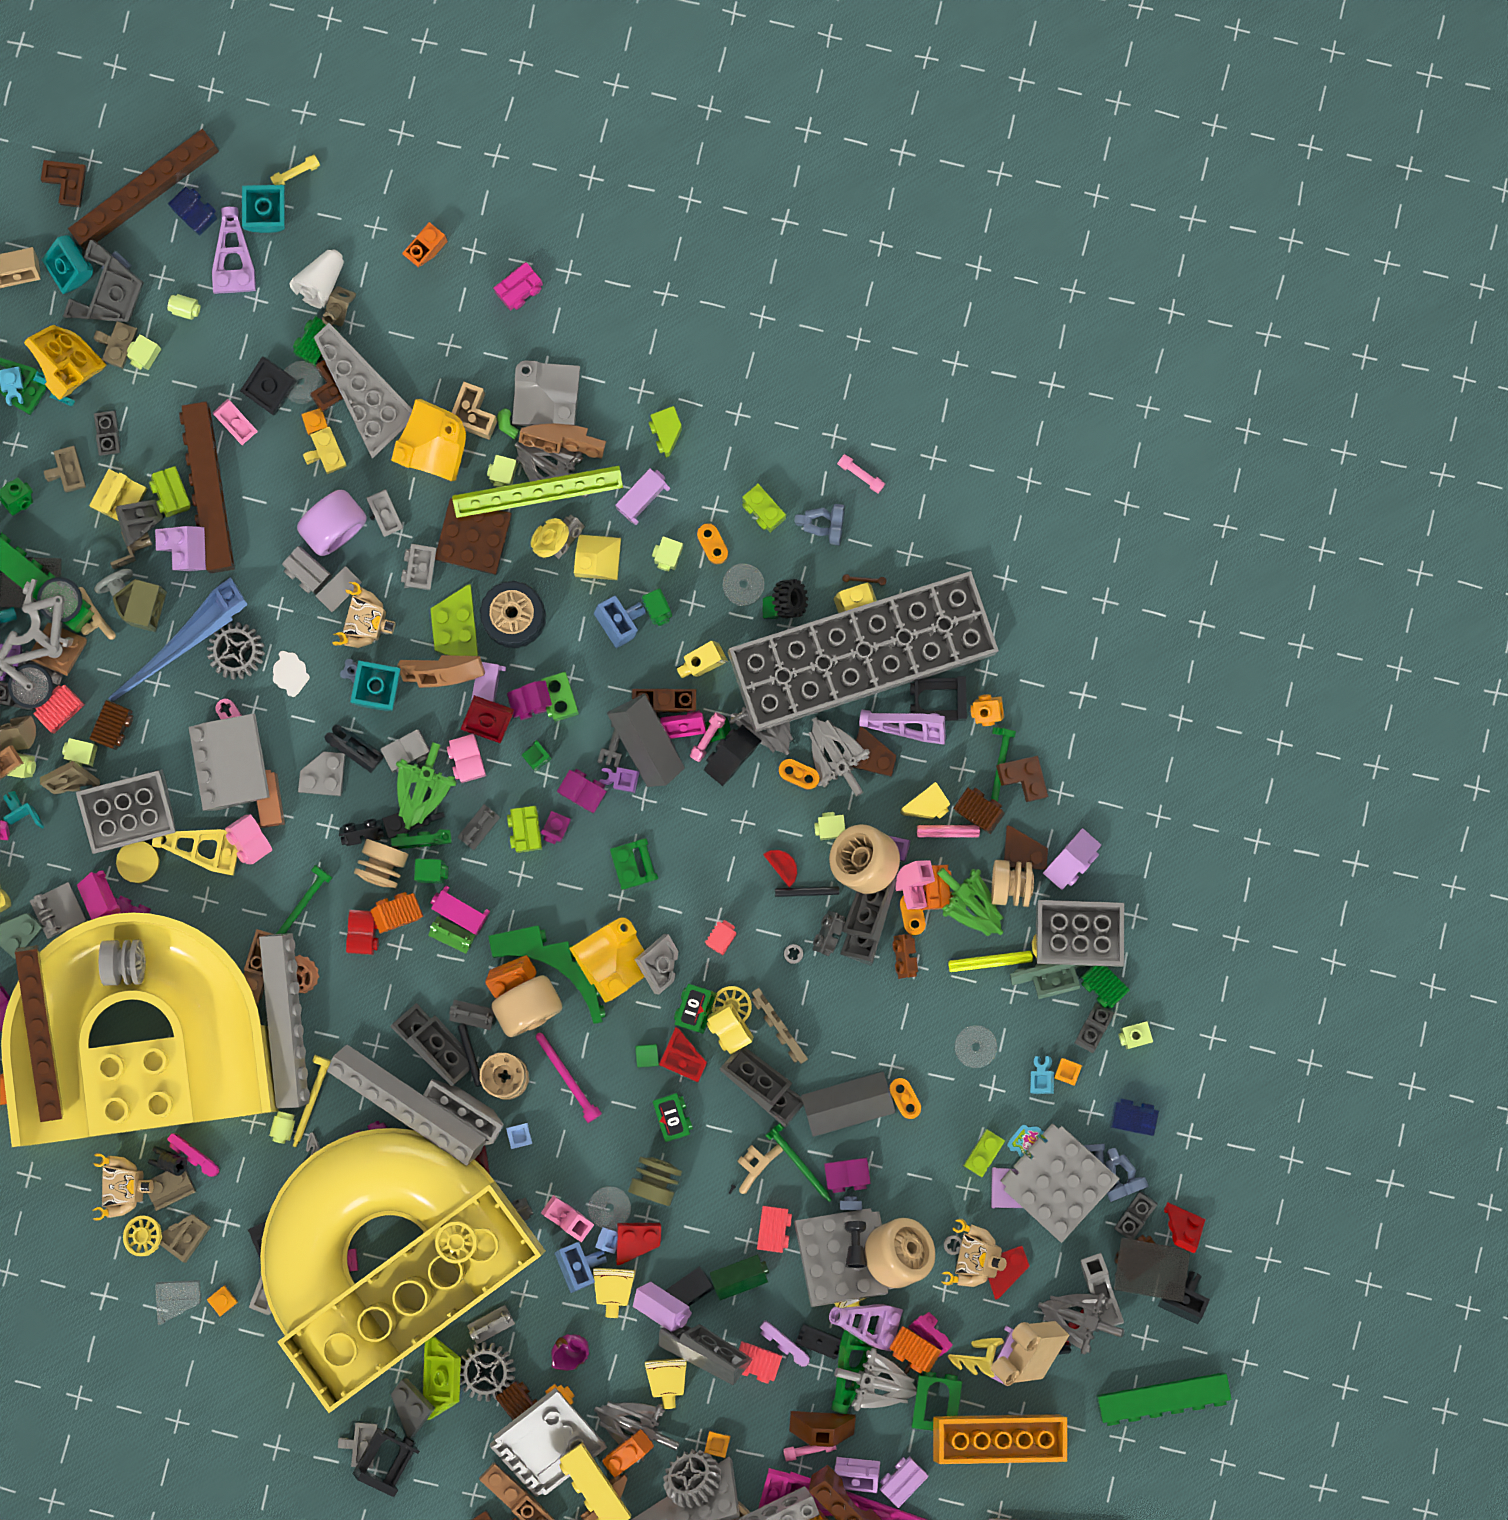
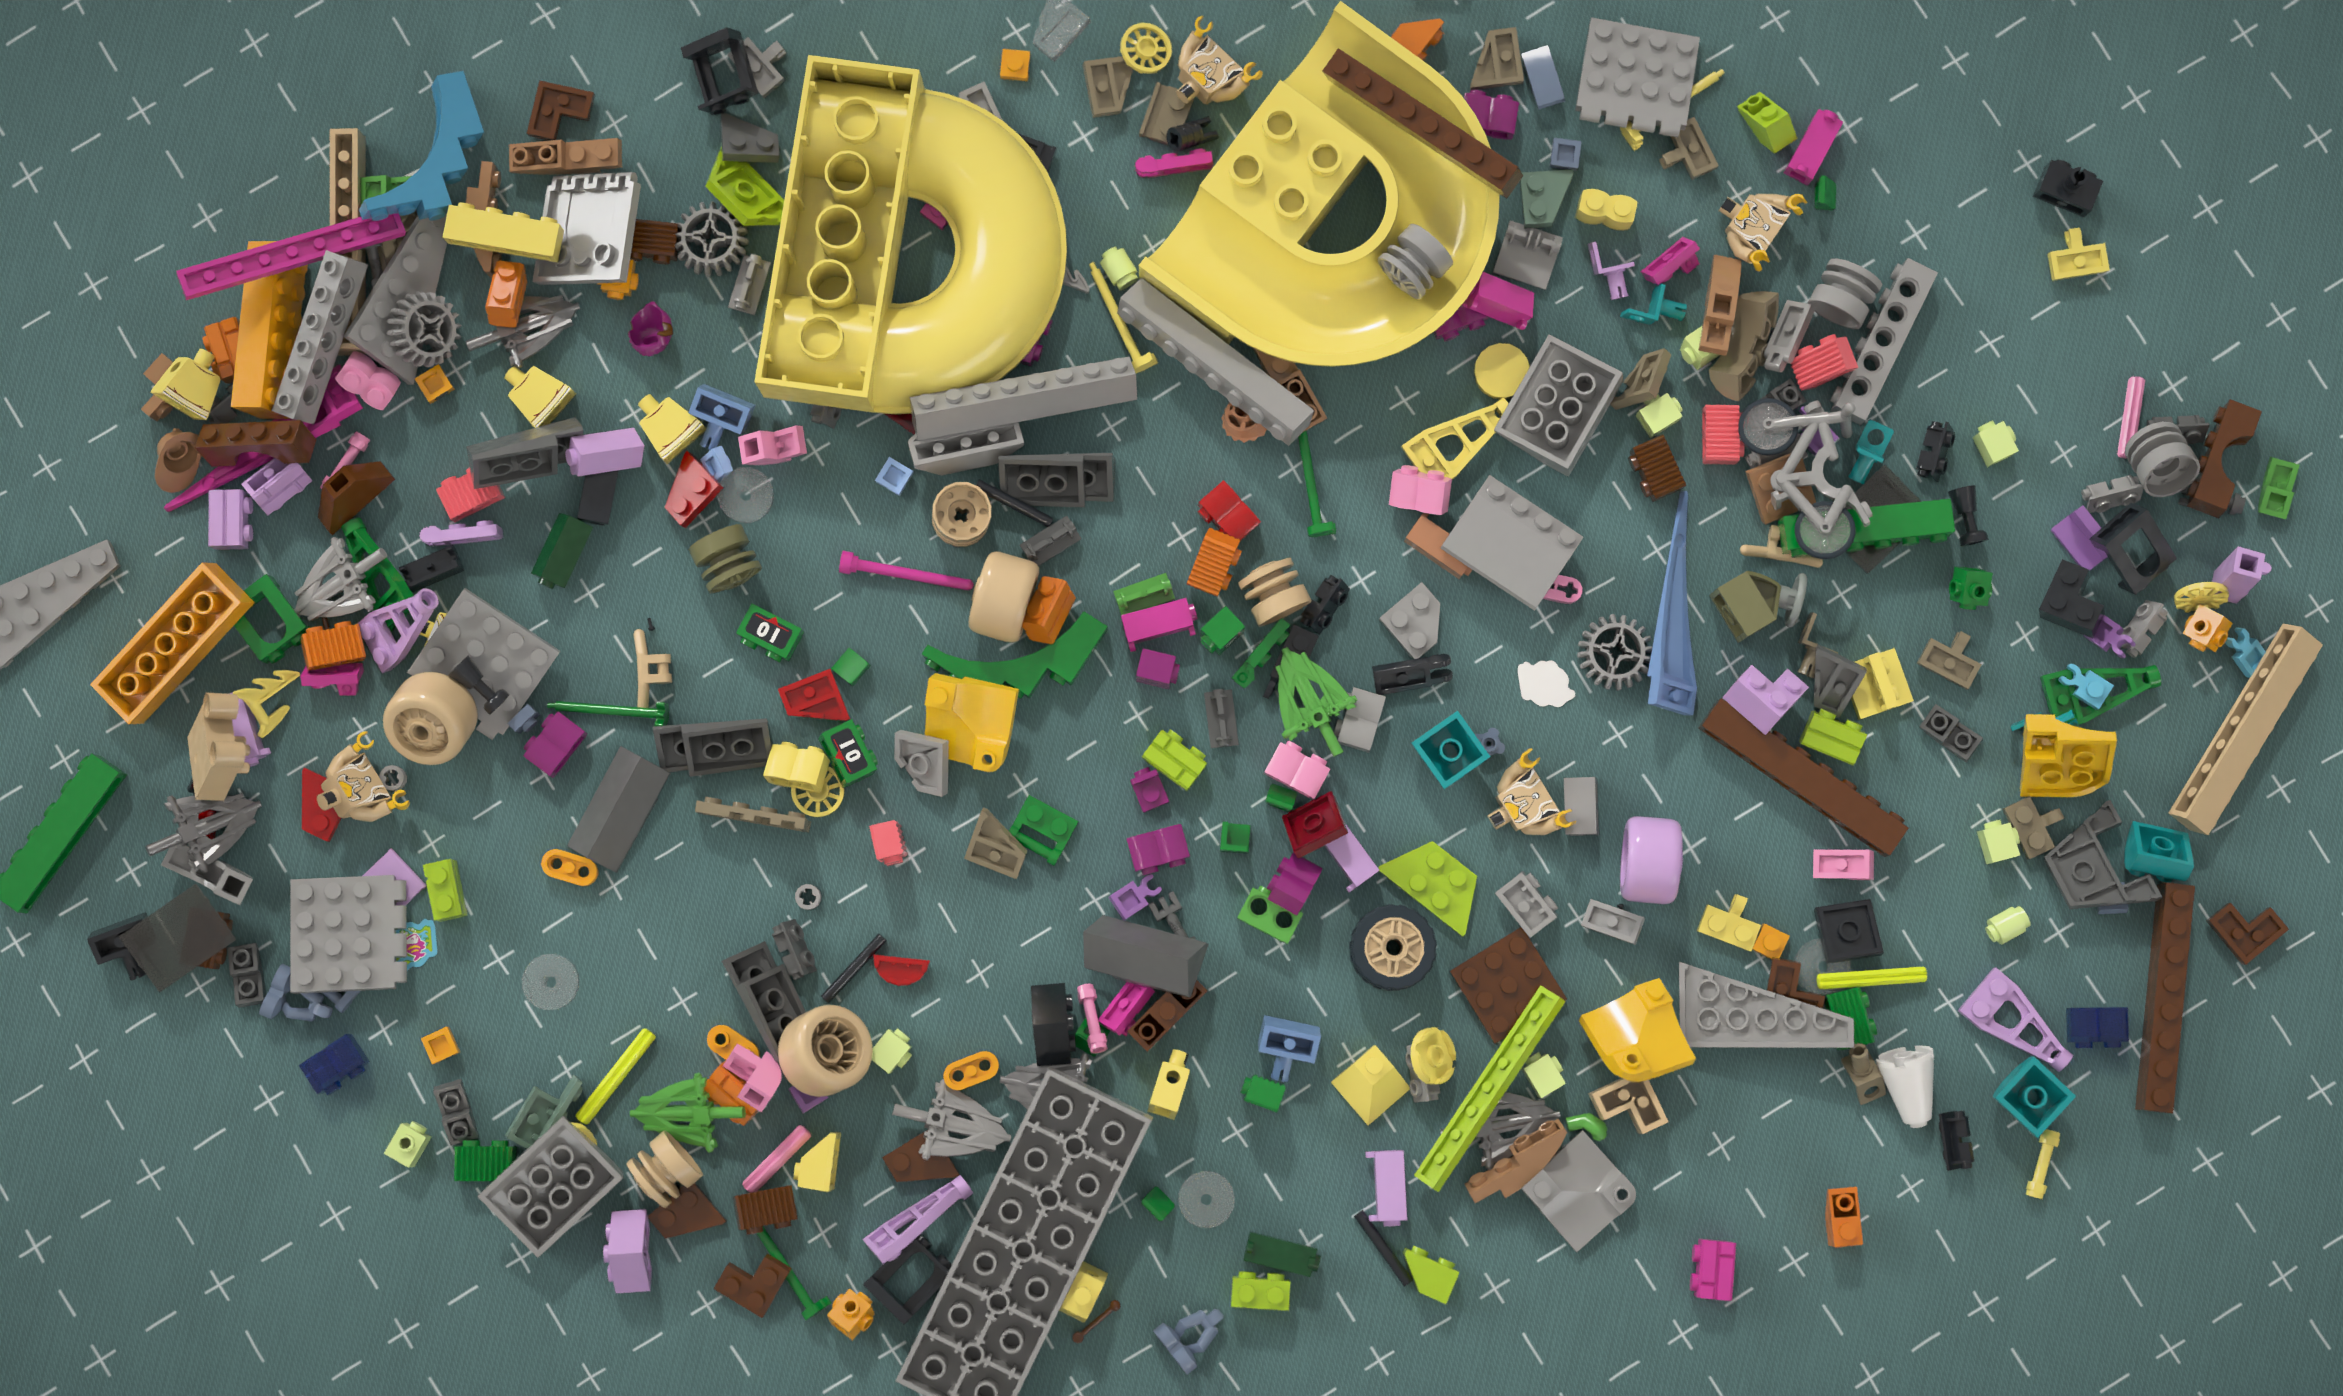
camera: 130 degrees right, 0 degrees up
light grey brick [282,546,332,595] -> none
medium nougat slope [397,655,485,688] -> none
light yellow wheel [435,1221,477,1263] -> none
yellowish green brick [652,537,683,572] -> none
light orange plate [697,524,728,564] -> none
coral brick [757,1206,792,1253] -> none
black tyre [772,579,808,618] -> none
dark orange hinge [893,934,918,979] -> none
medium azure plate [1030,1056,1054,1094] -> none
red wing [1164,1202,1206,1253] -> none
none -> bright pink brick [335,351,401,410]
none -> dark tan wing [964,807,1028,879]
none -> magenta brick [1136,648,1180,690]
none -> dark green brick [1243,1231,1321,1277]
none -> green slope [1265,784,1297,812]
none -> black bar [1354,1210,1413,1287]
none -> lavender bracket [1588,242,1635,300]
none -> neon yellow axle [1817,967,1927,989]
none -> black hinge [1939,1110,1975,1171]

